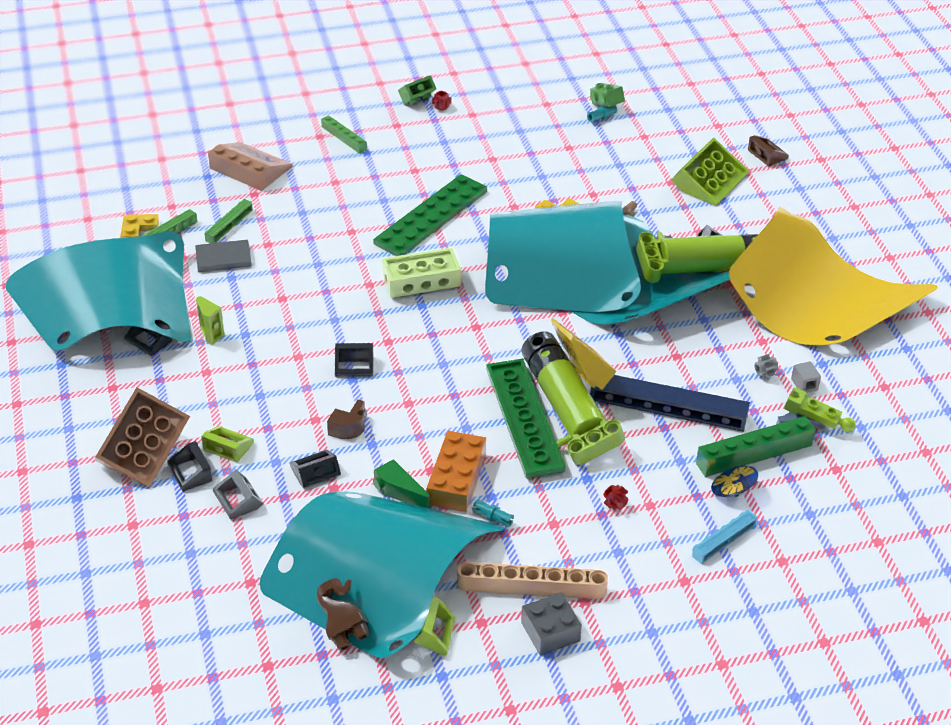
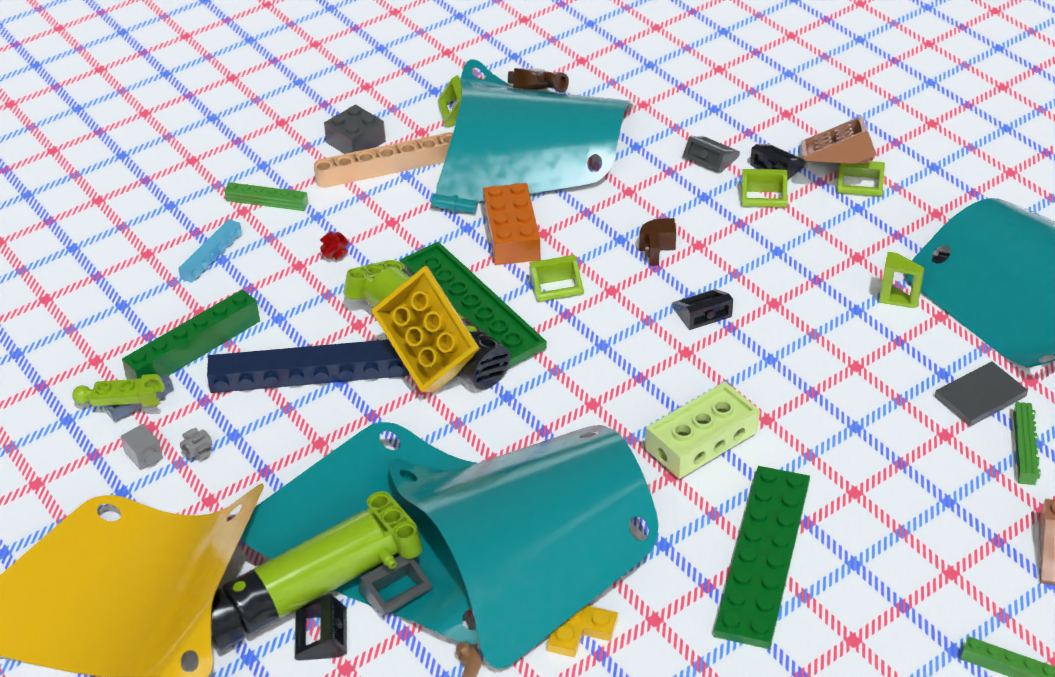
camera: 160 degrees right, 0 degrees up
black tile [289,449,341,488] -> none
green slope [373,459,430,508] -> none
shield [711,466,759,497] -> none
none -> bright green piece [224,182,309,211]
none -> lime tile [529,255,584,302]

